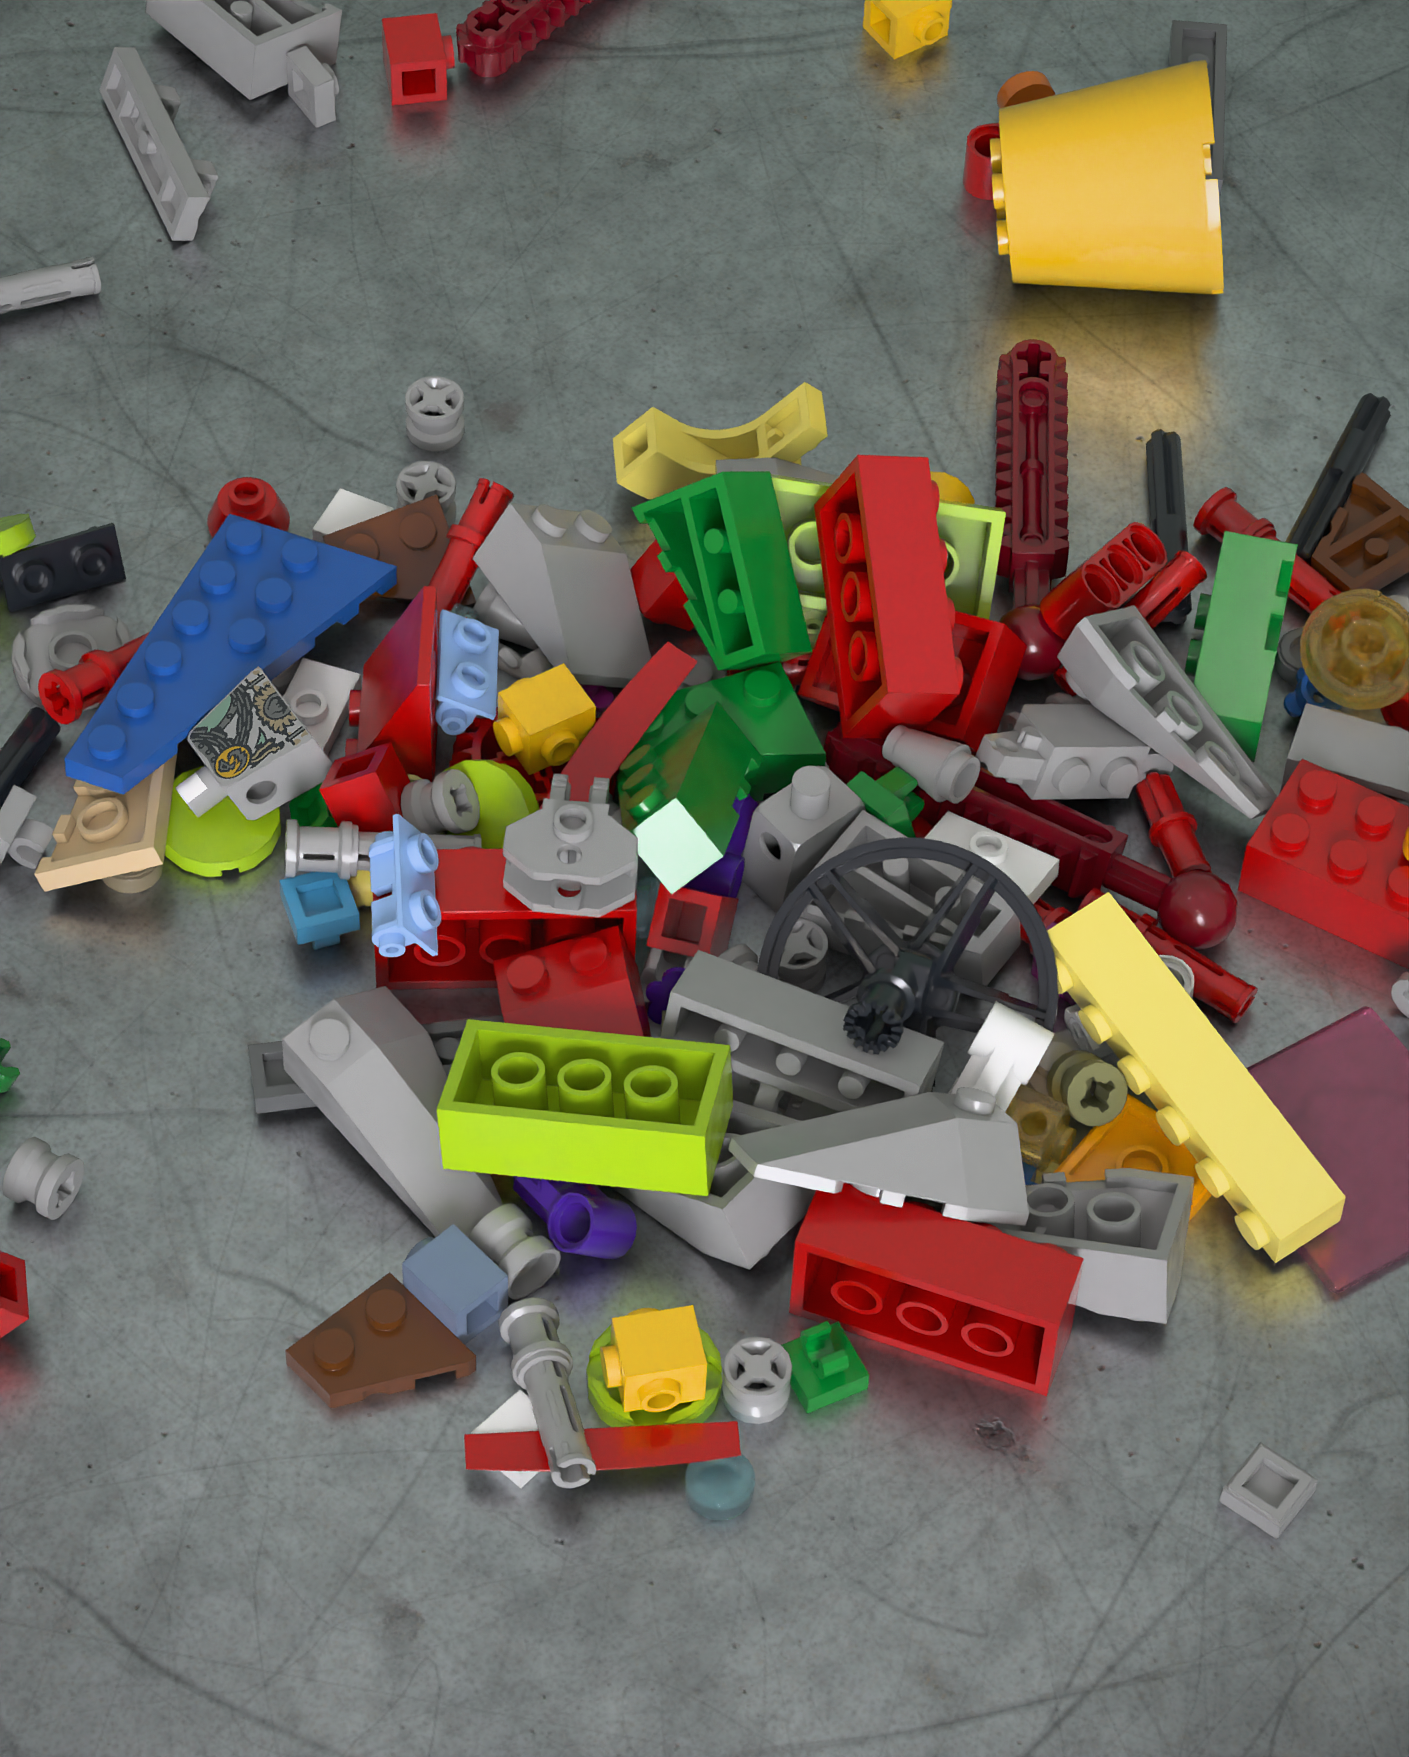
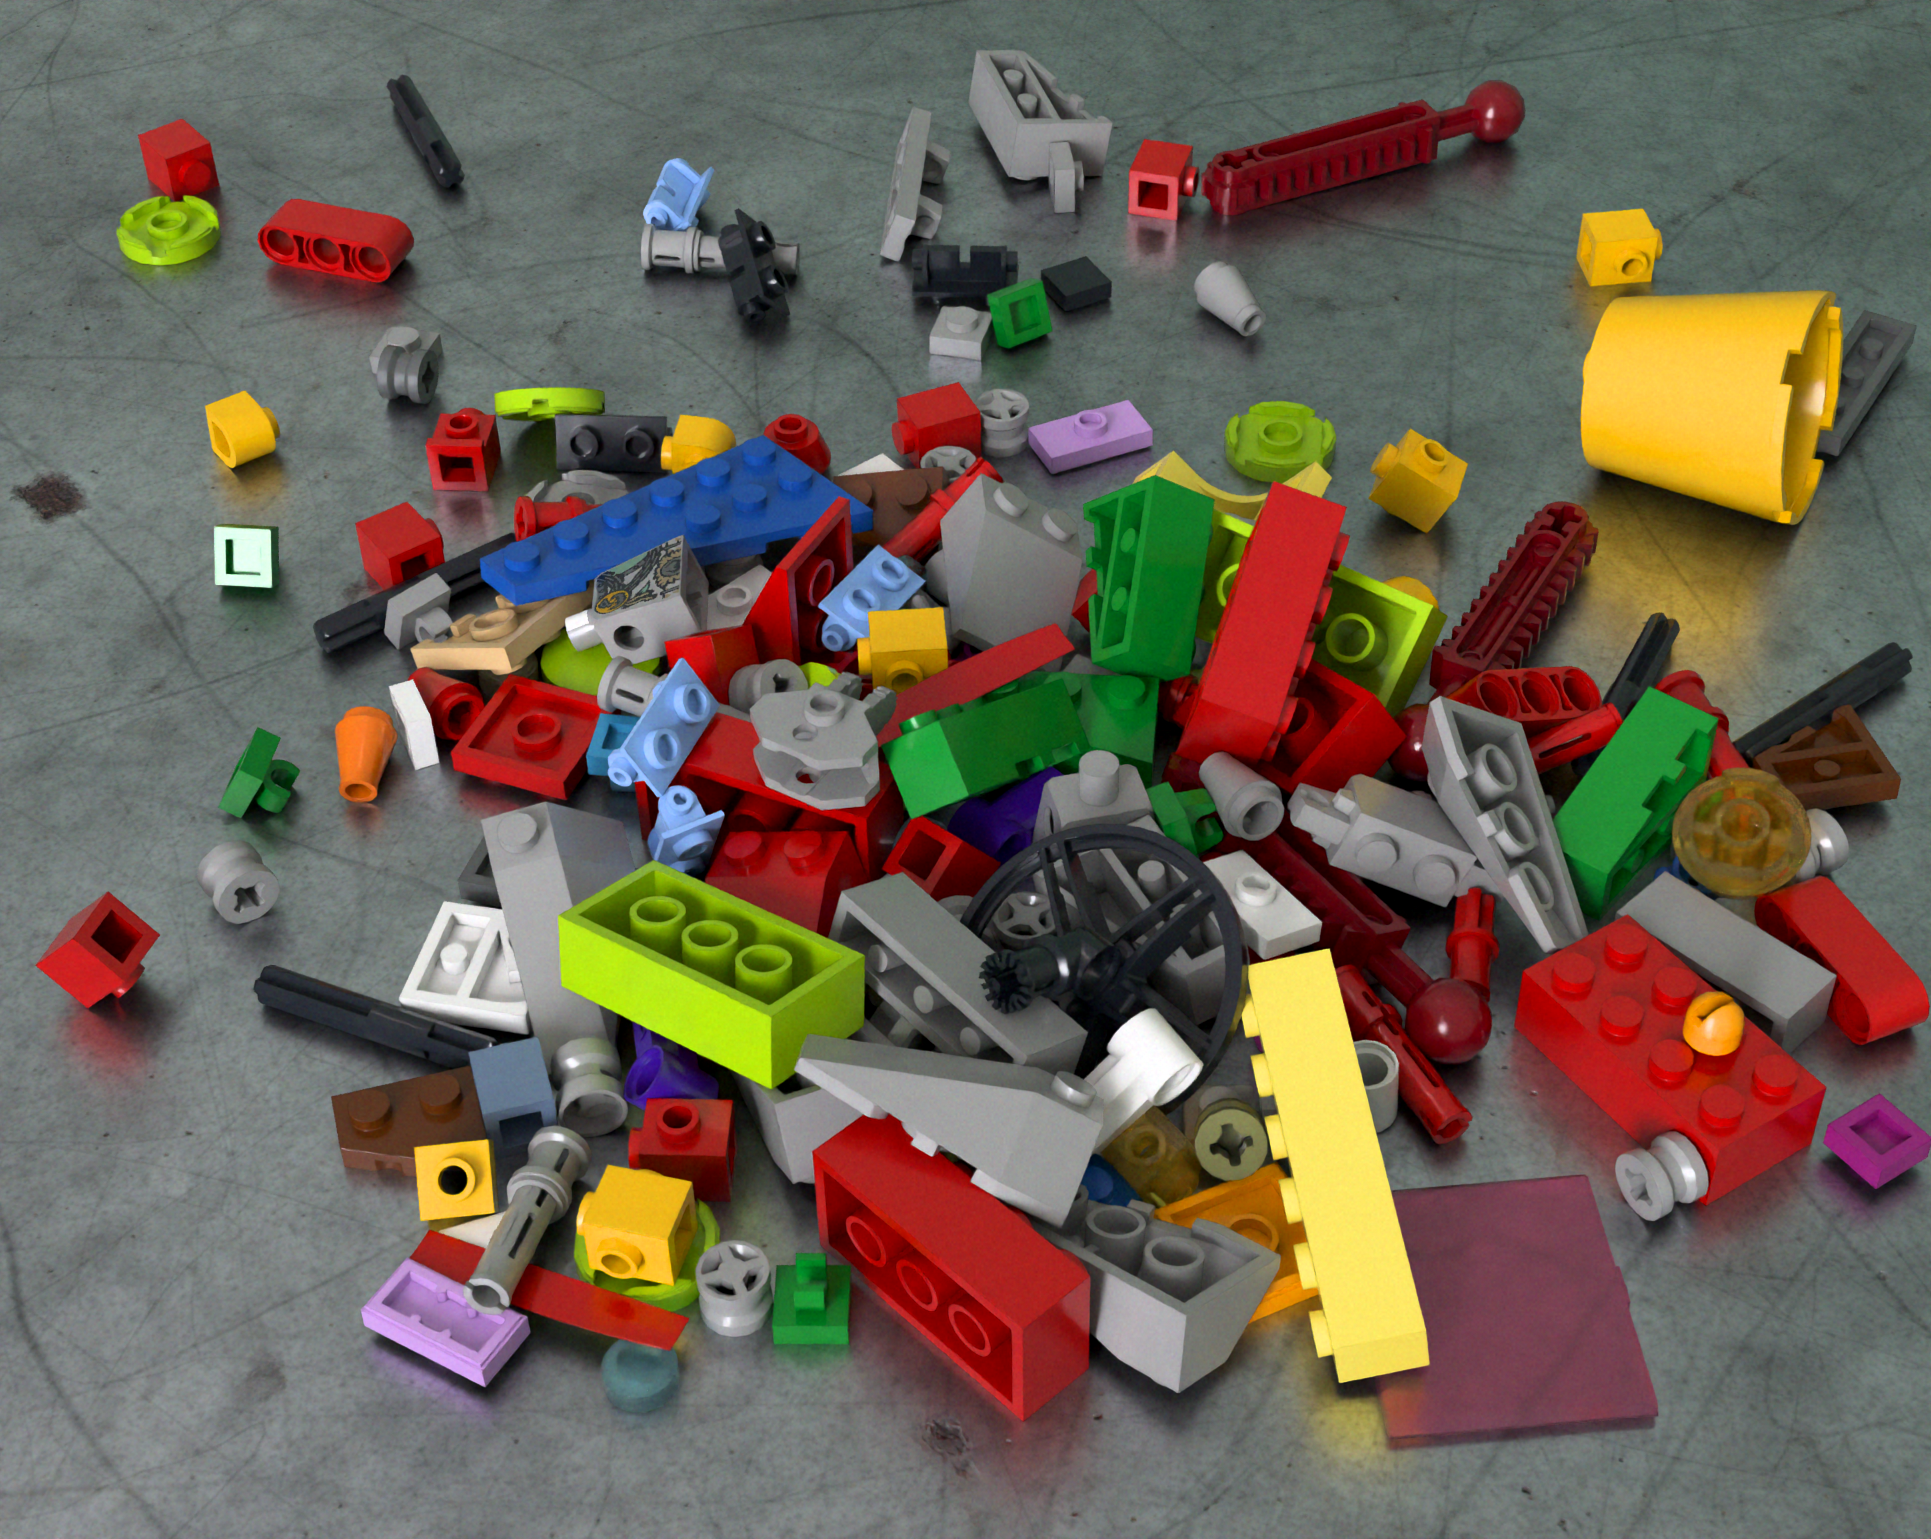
camera: 30 degrees right, 10 degrees down
none -> black axle [253,965,498,1075]
none -> orange cone [335,706,398,802]
none -> lavender plate [361,1257,531,1387]
none -> white tile [389,679,439,770]
none -> white wing [399,901,531,1035]
none -> red cone [407,667,485,740]
none -> yellow plate [414,1139,500,1221]
none -> red plate [451,674,621,800]
none -> red brick [628,1098,738,1202]
none -> light blue hinge [647,785,725,878]
none -> yellow plate [661,414,736,474]
none -> black hinge [718,208,790,323]
none -> red brick [892,382,981,469]
none -> black hinge [912,244,1019,300]
none -> light grey plate [929,306,994,361]
none -> green tile [987,278,1053,349]
none -> lavender plate [1028,400,1153,474]
none -> black tile [1041,256,1112,311]
none -> light grey cone [1194,261,1266,336]
none -> lime tile [1224,401,1337,484]
none -> yellow brick [1368,428,1468,534]

